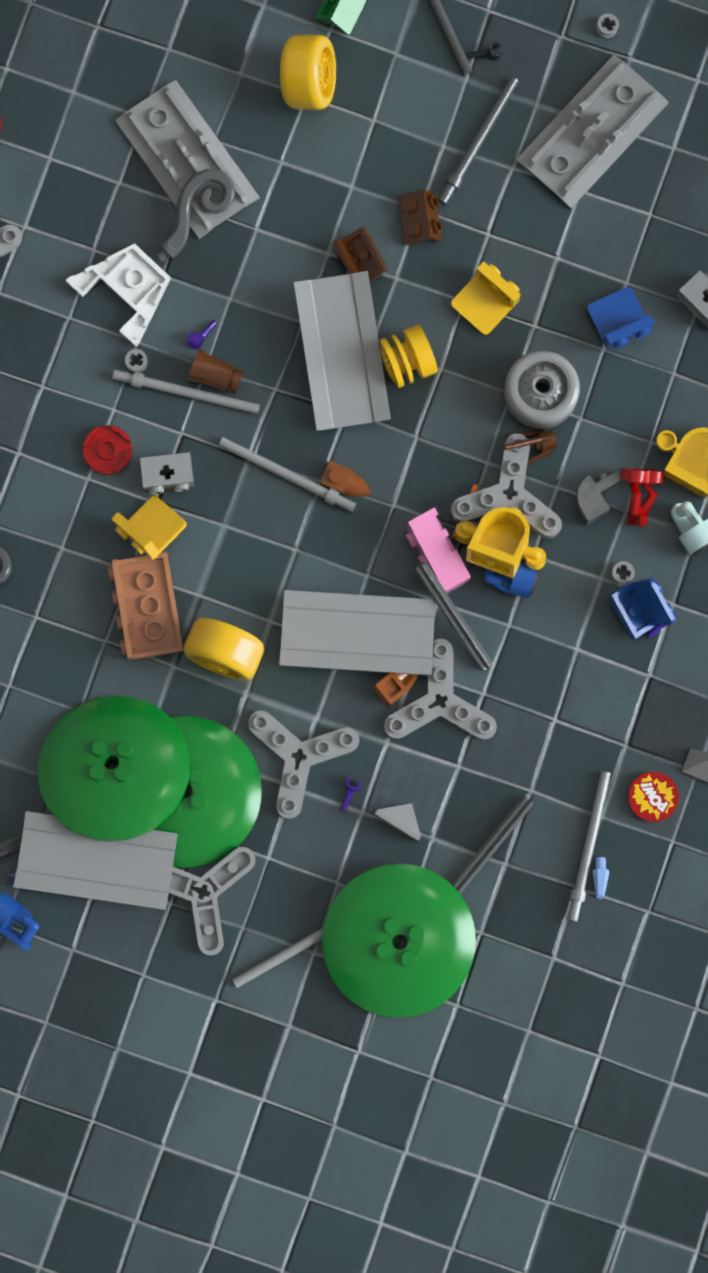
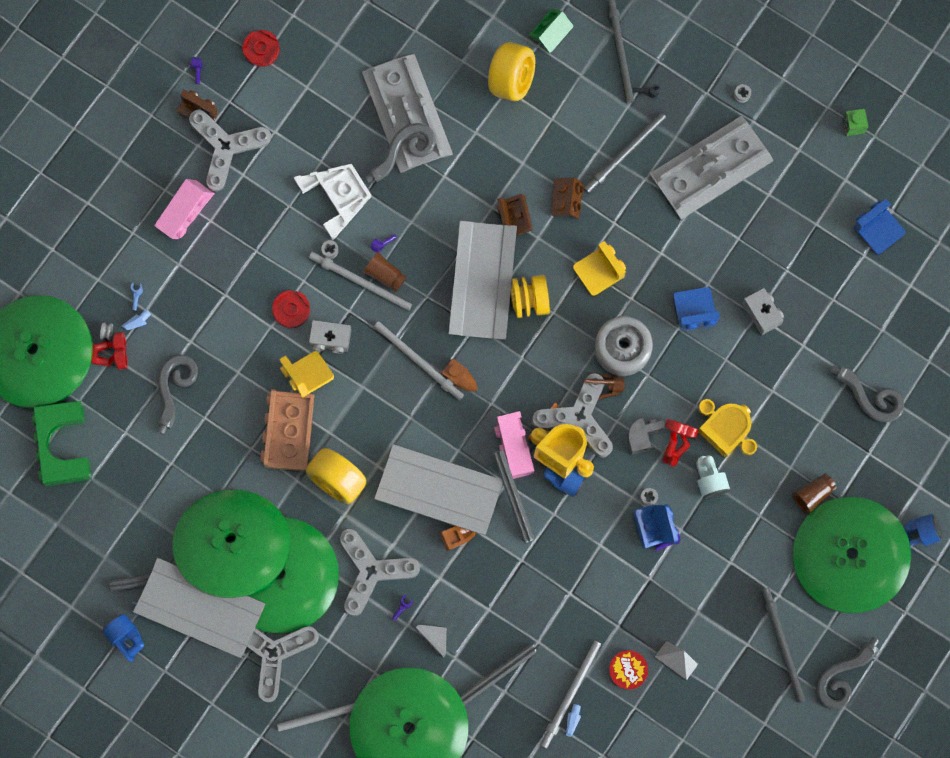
camera: 15 degrees right, 5 degrees down
light grey piece [384,638,497,740] -> none

